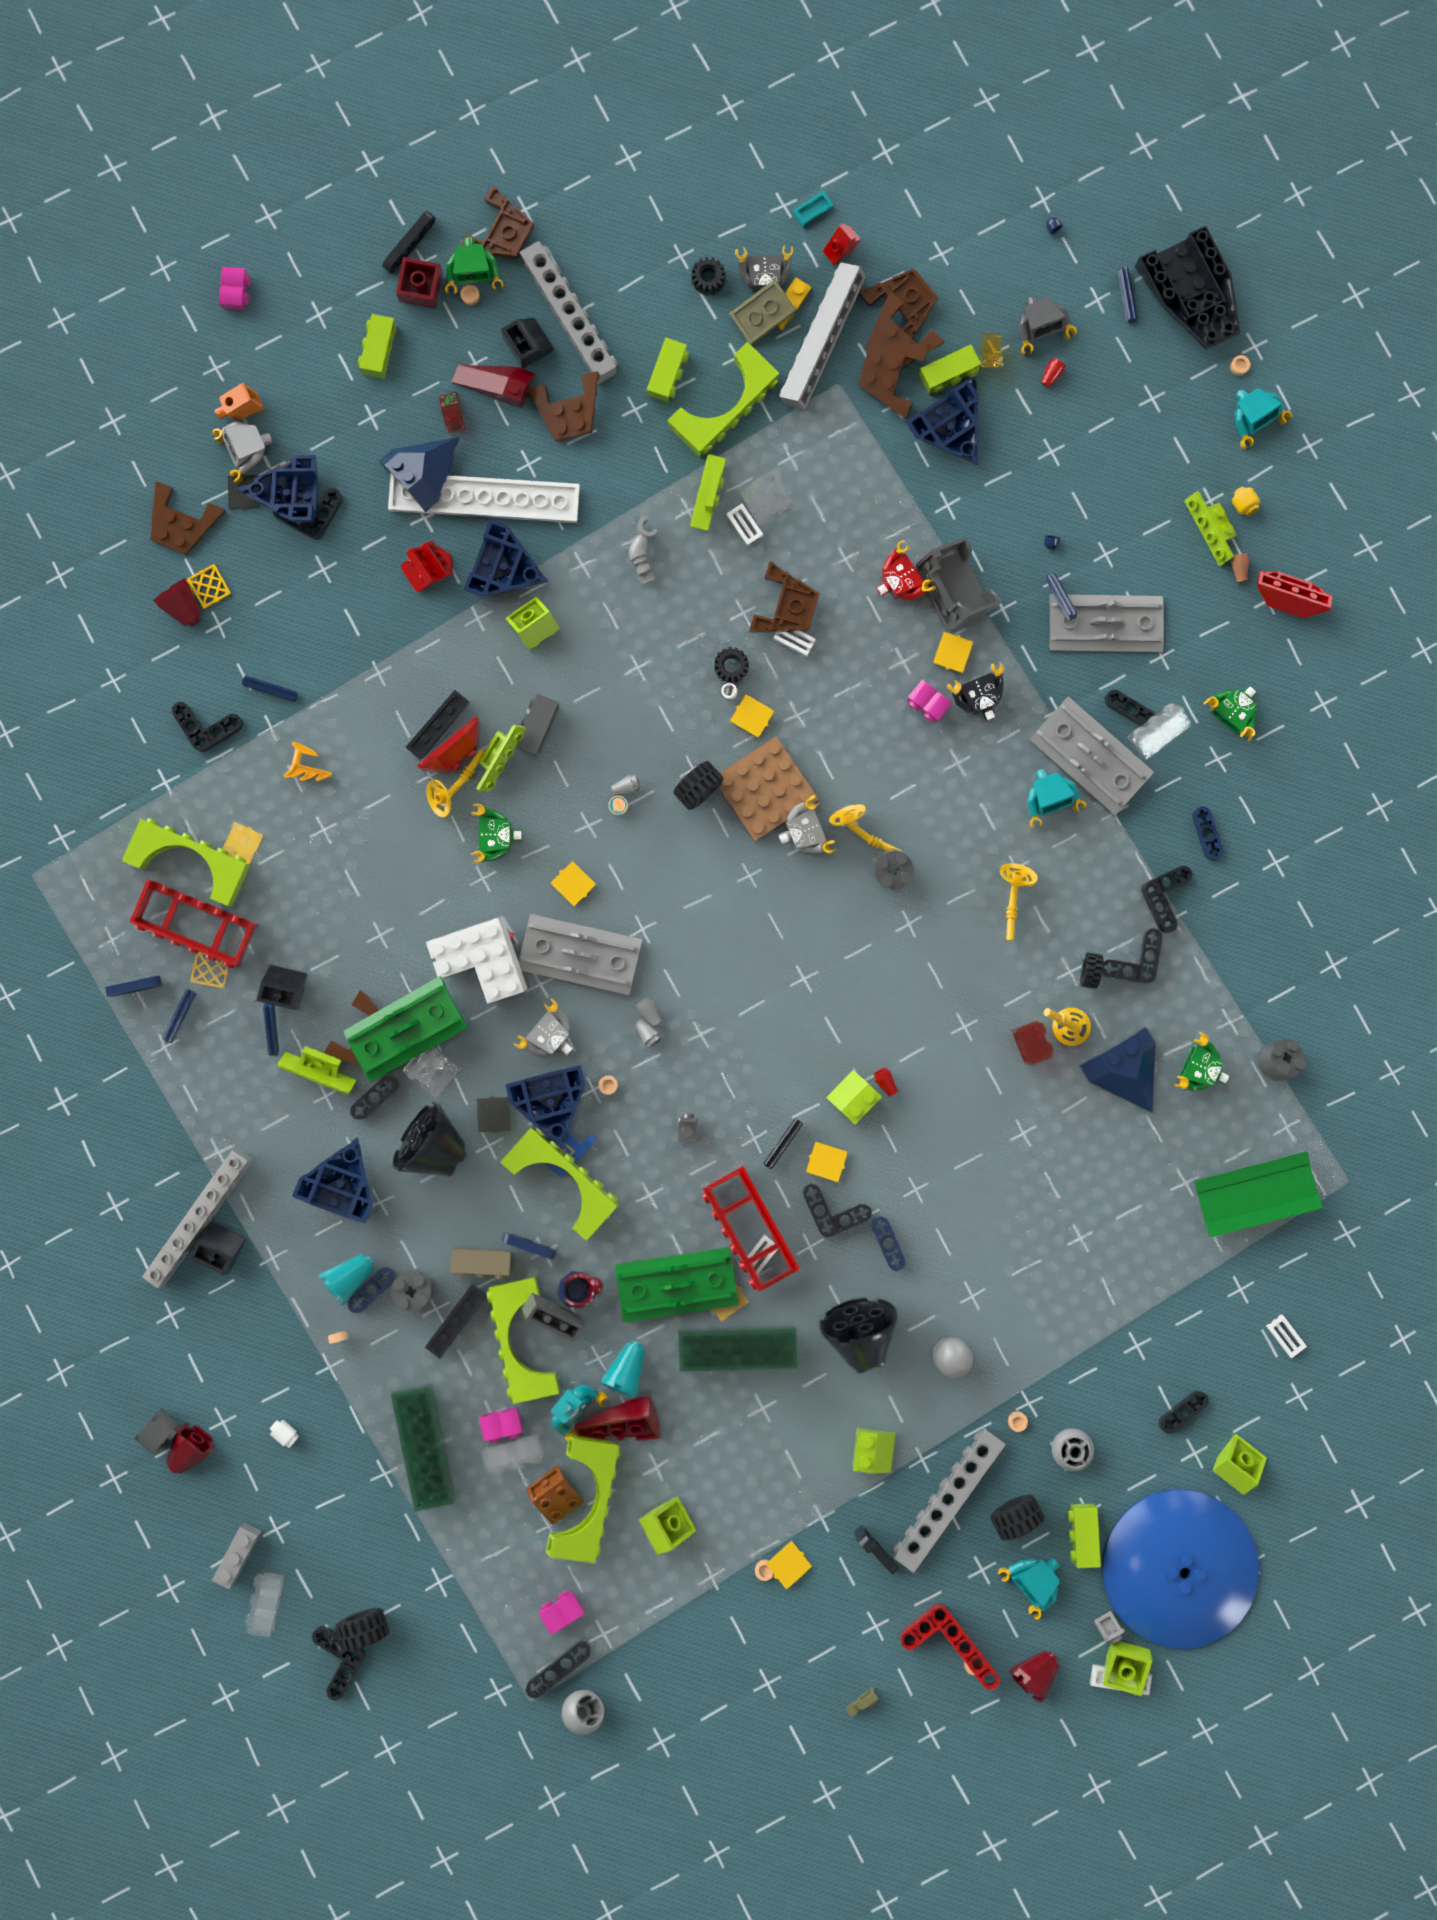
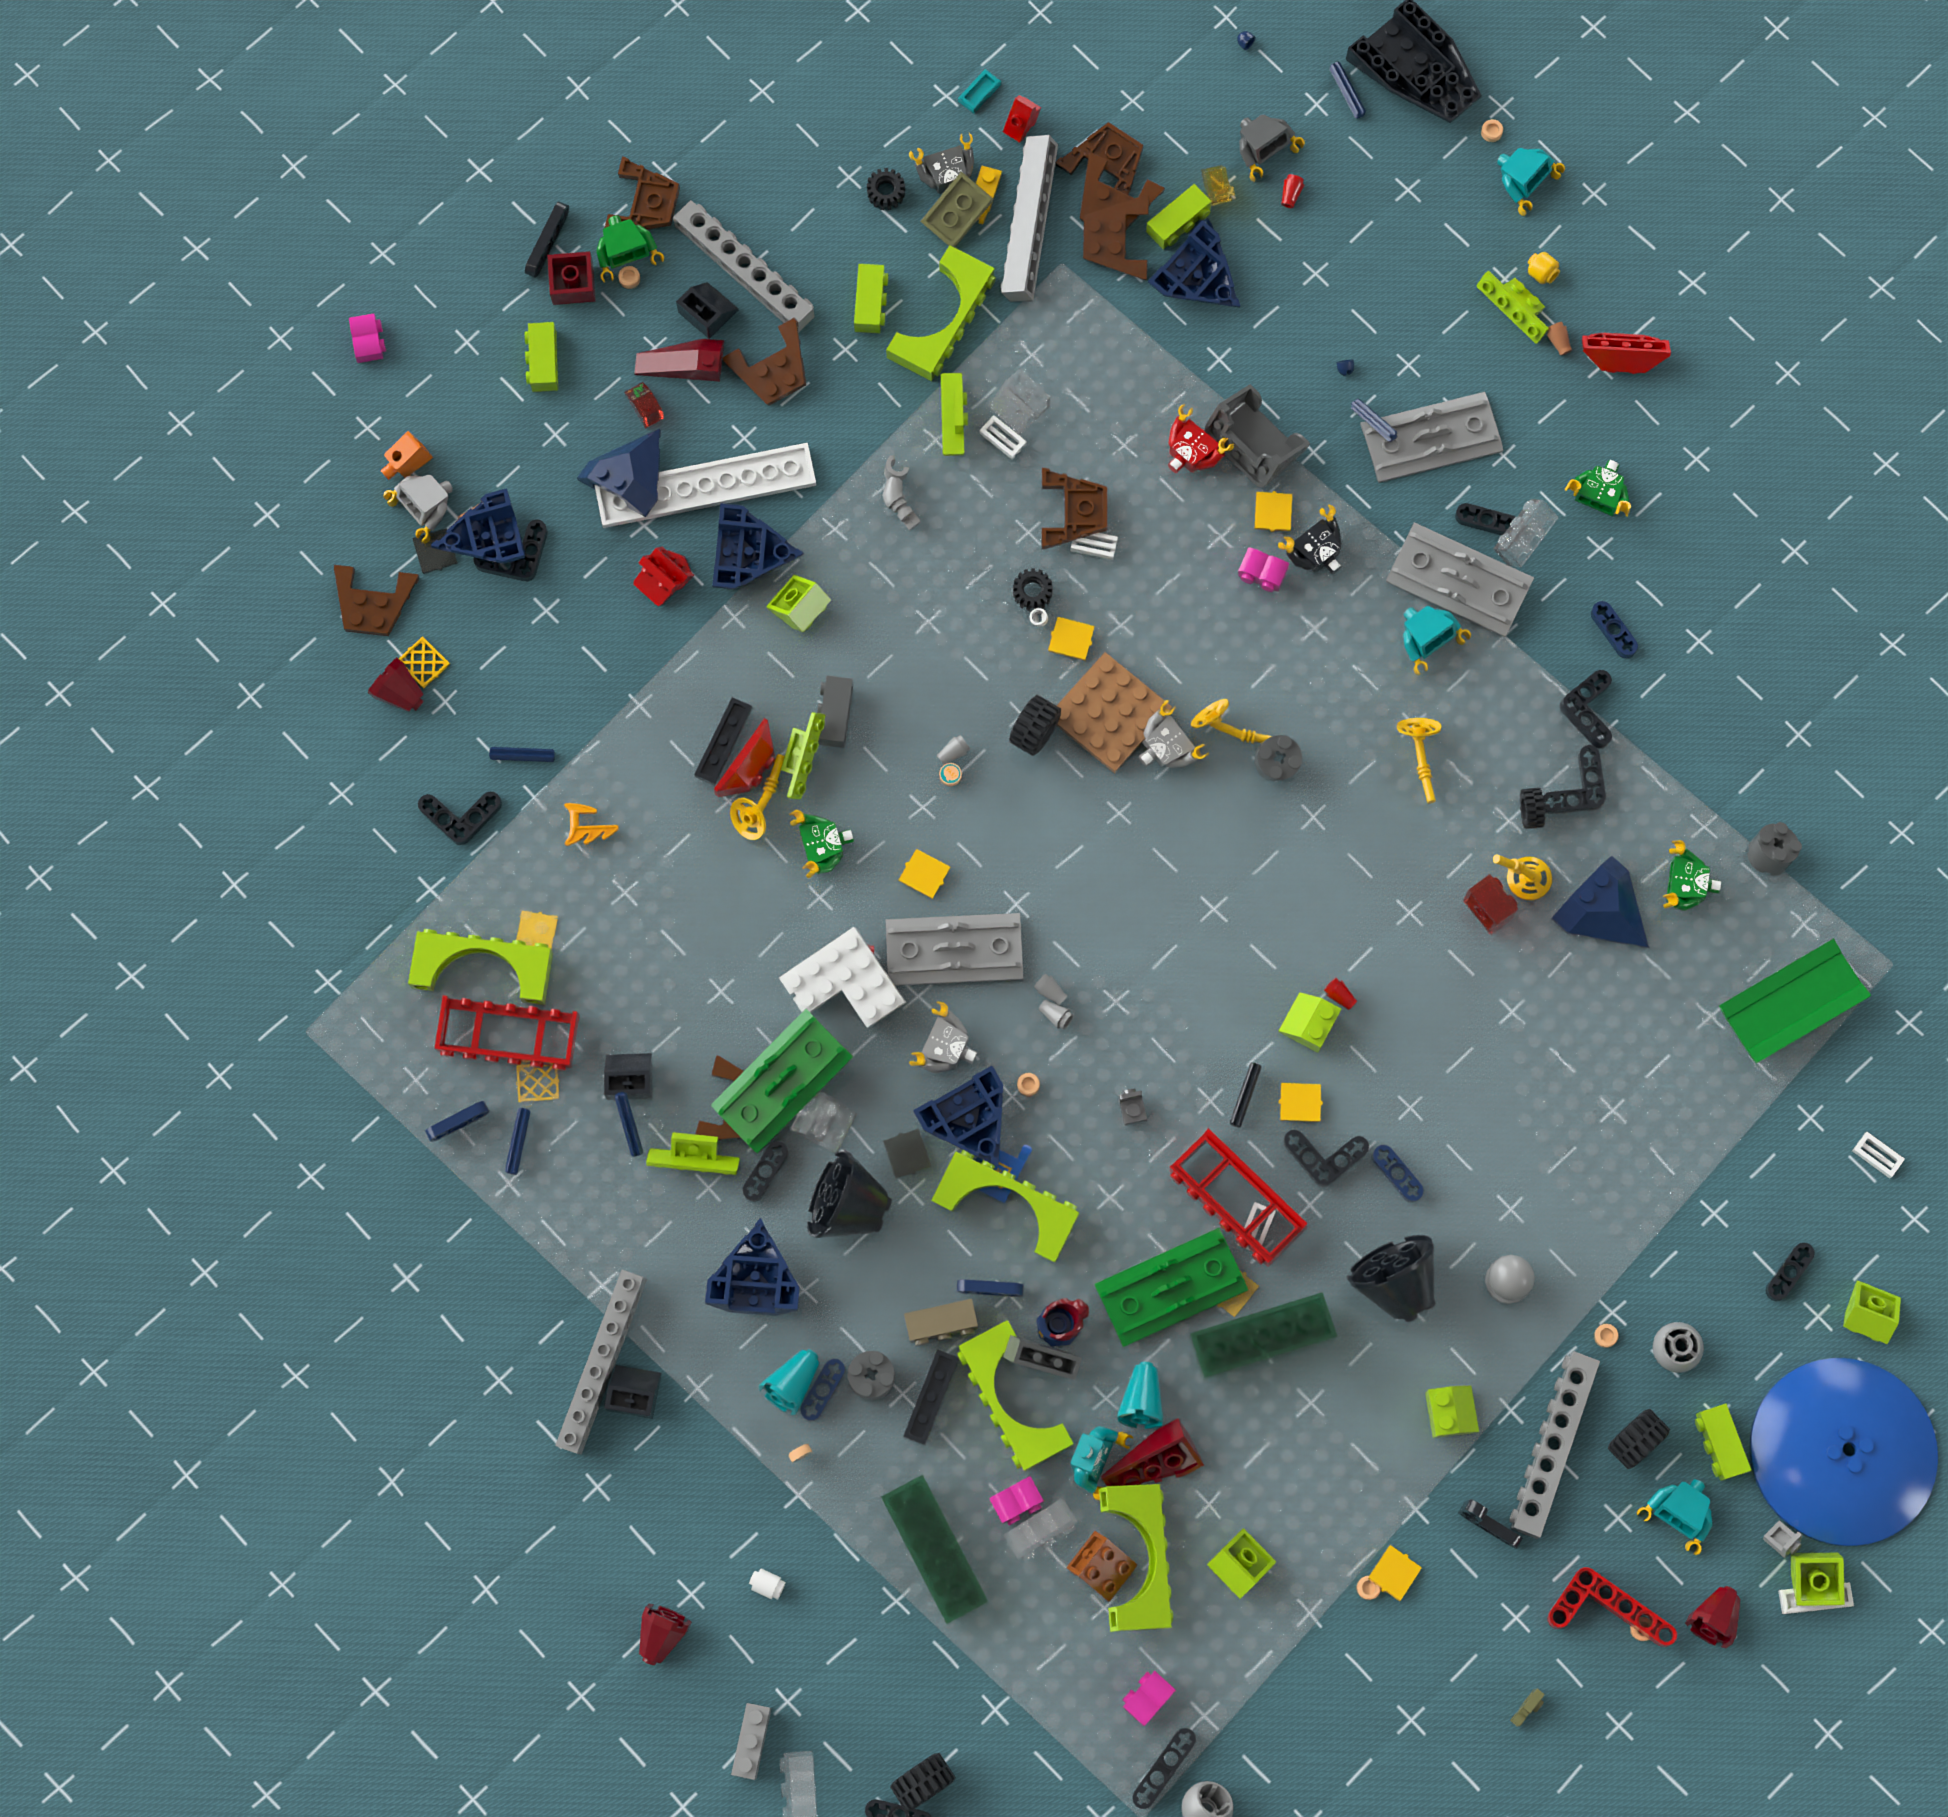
camera: 10 degrees left, 10 degrees down
dark grey brick [134,1408,181,1456] -> none

